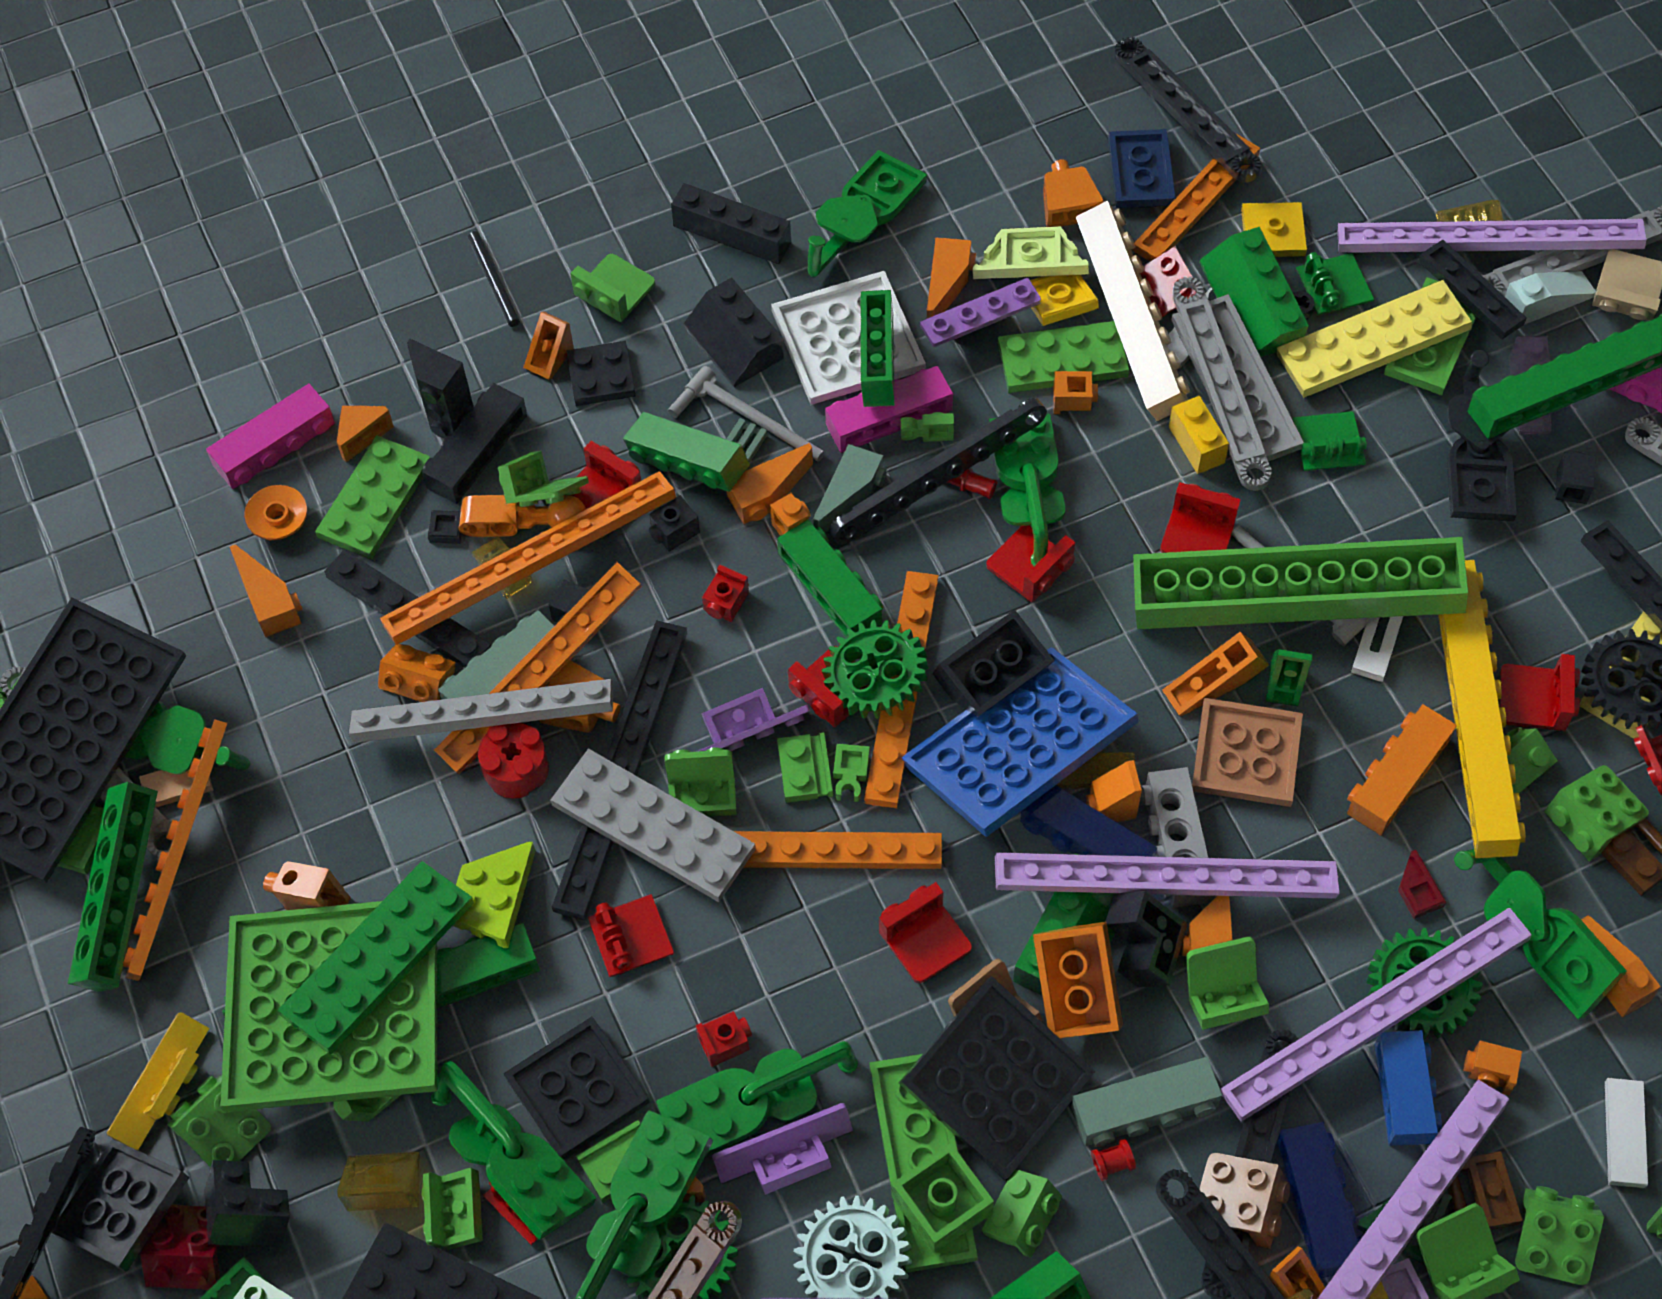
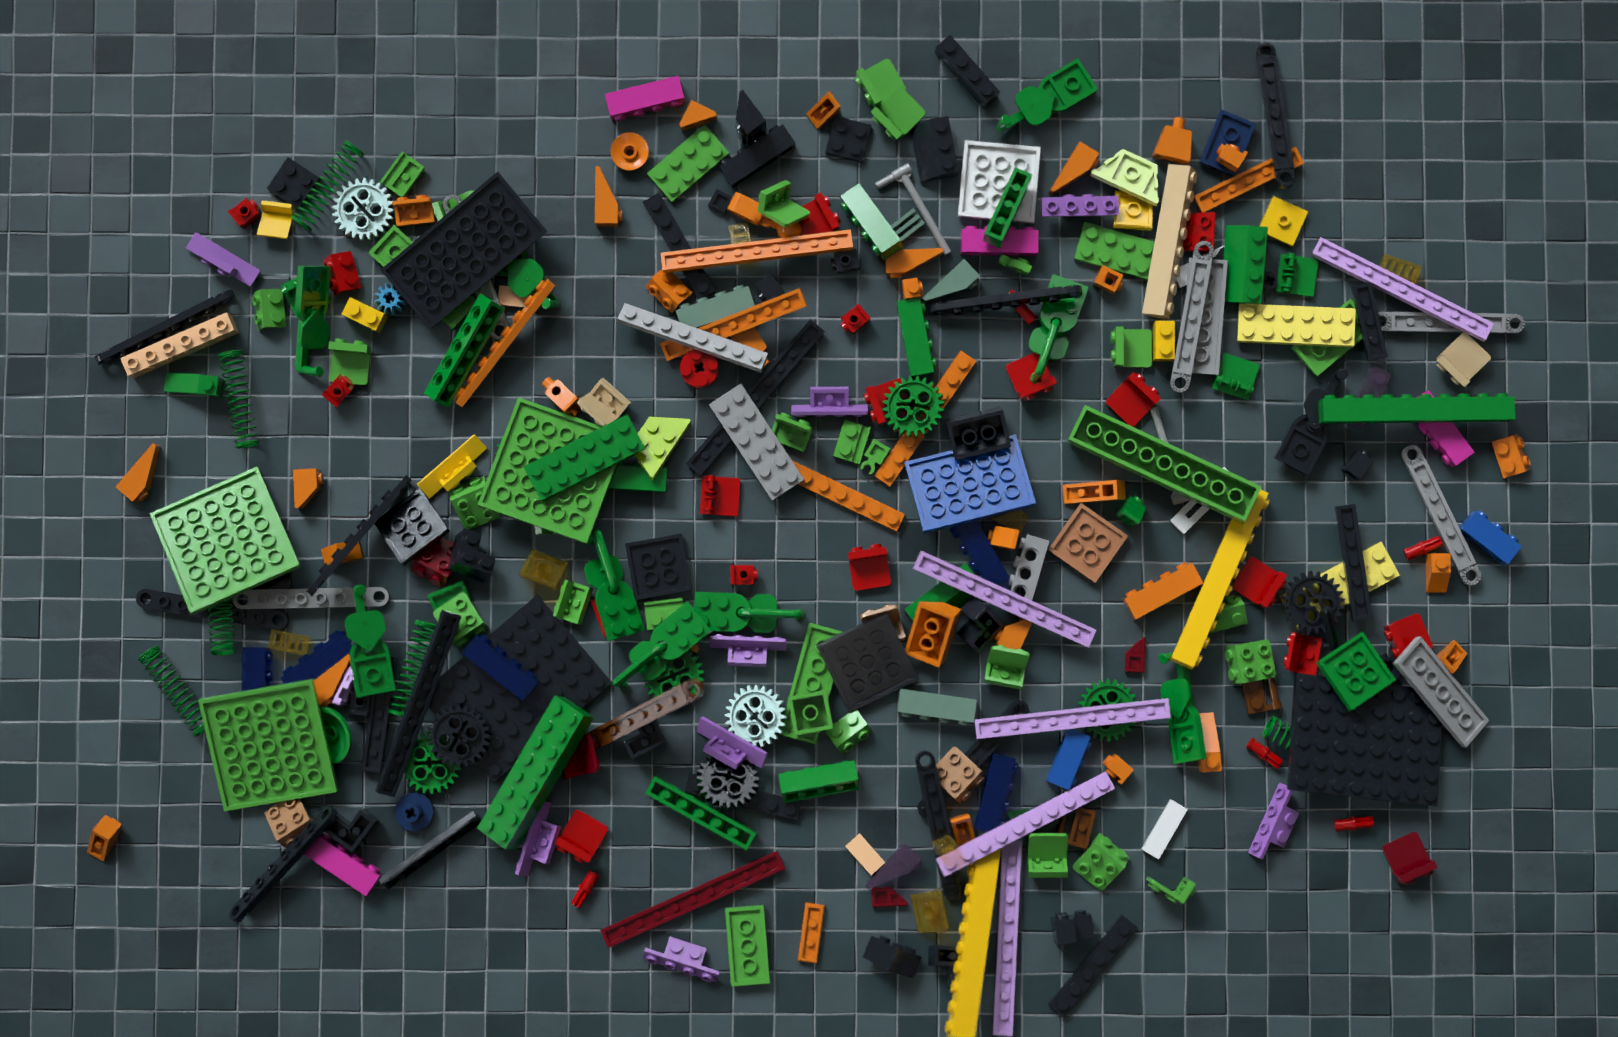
camera: 20 degrees right, 25 degrees up
black bar [468,231,520,327] -> none
red bush [1091,1139,1136,1181] -> none
light aqua slope [1505,271,1596,325] -> none
none -> tan bracket [577,378,631,426]
none -> bright green bracket [871,87,926,140]
none -> bright green bracket [1110,326,1152,368]
none -> orange brick [1216,144,1248,172]

